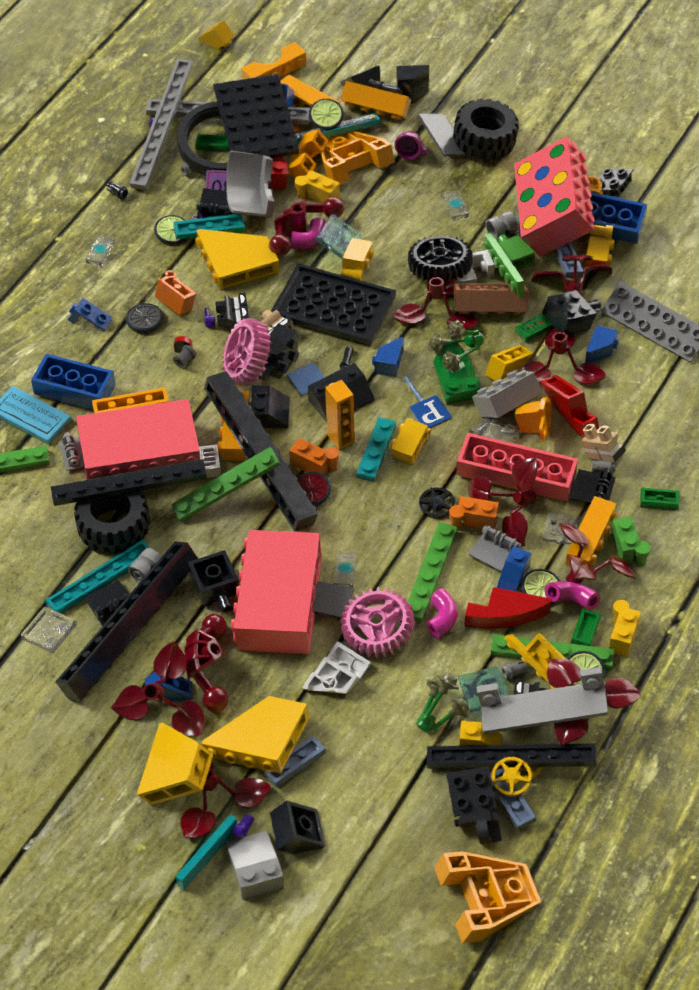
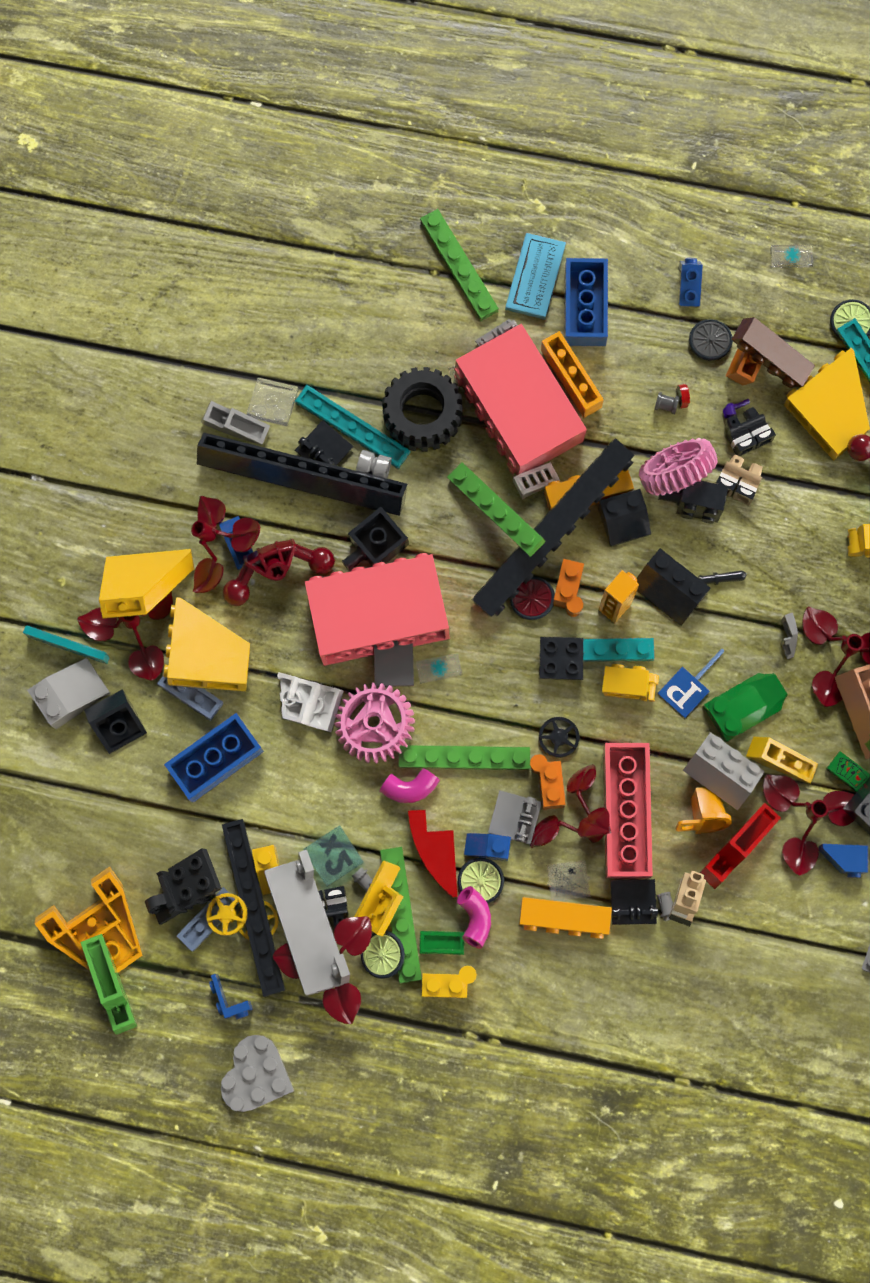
camera: 75 degrees right, 25 degrees up
black plate [51,459,207,506] -> none
dark purple arm [233,814,254,838] -> none
black plate [271,263,396,345] -> none
medium blue piece [287,362,324,396] -> none
blue slope [372,337,404,377] -> none
plant [415,672,470,734] -> none
olive plant [429,320,484,373] -> none
clear plate [469,415,523,443] -> none
dark red plant [559,523,637,584] -> none
bright green hinge [611,517,650,566] -> none
green tile [640,488,680,510] -> none
none -> bright green slope [80,934,138,1035]
none -> blue brick [164,713,264,803]
none -> light grey slope [201,401,270,445]
none -> blue bracket [209,974,253,1020]
none -> light grey plate [221,1035,295,1112]
none -> black hinge [539,637,584,680]
none -> brick [731,317,815,388]
none -> light grey slope [781,613,798,659]

